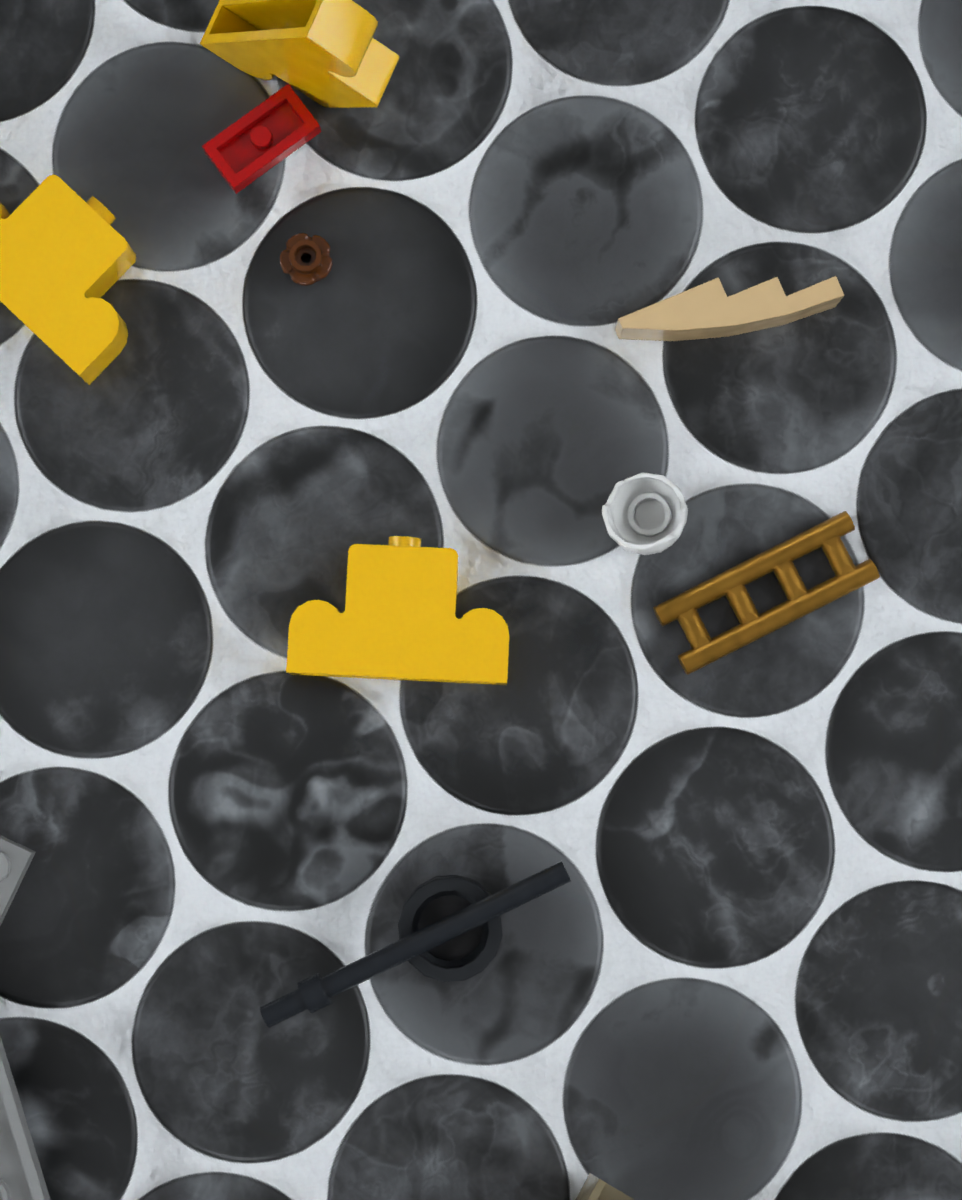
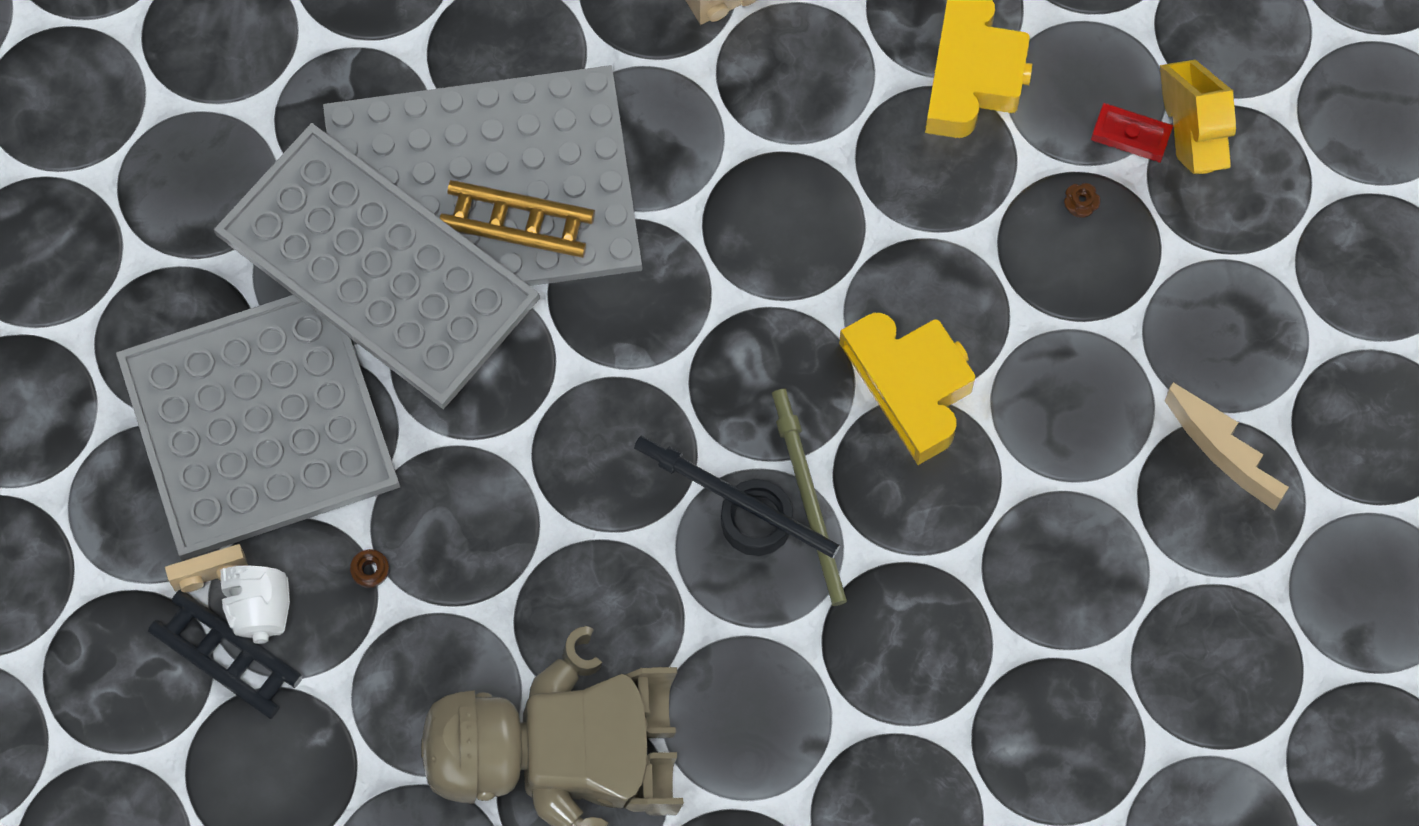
camera: 60 degrees right, 15 degrees down
white hair [602,472,688,555] -> none
pearl gold bar [653,511,880,675] -> none
none -> olive bar [772,389,847,606]

